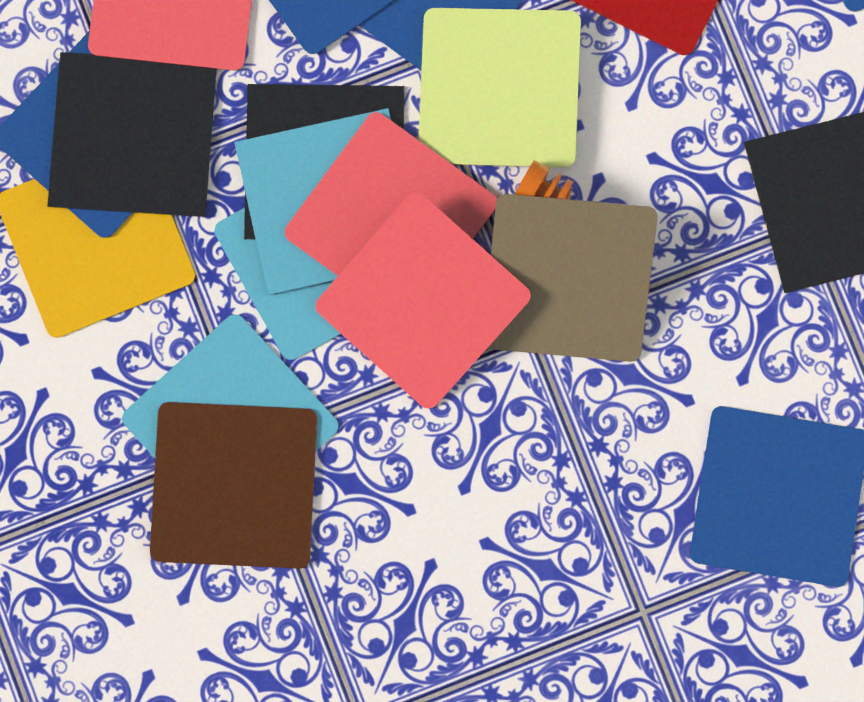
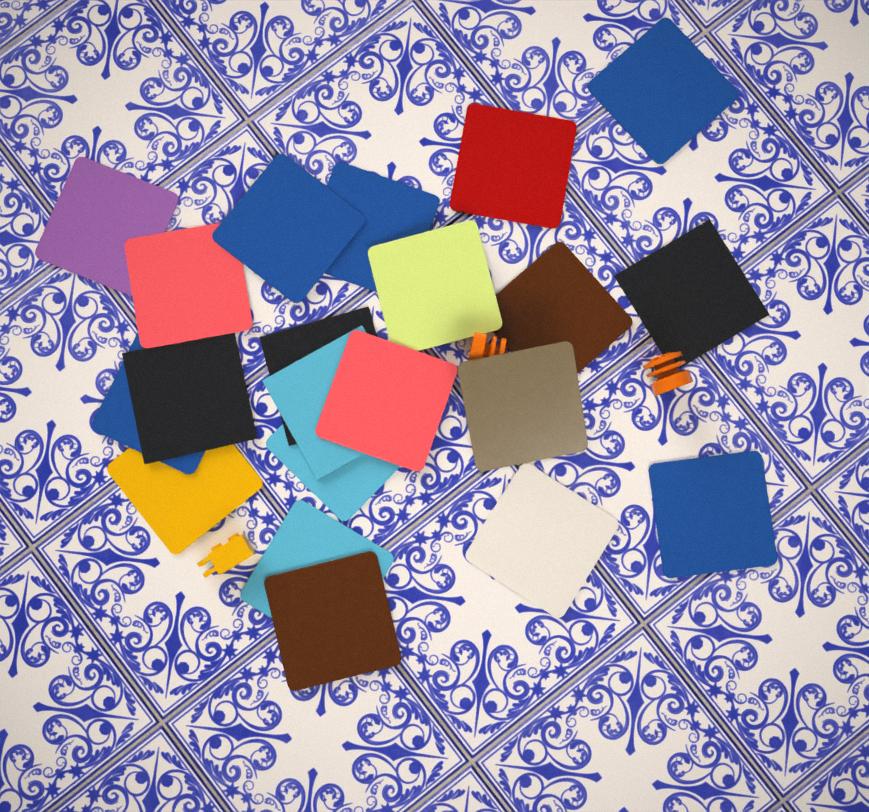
camera: 15 degrees left, 0 degrees up
coral piece [316,192,531,409] -> none
none -> yellow hinge [197,533,256,578]
none -> white piece [465,463,619,618]
none -> reddish brown piece [493,242,632,374]
none -> orange wheel [643,351,693,396]

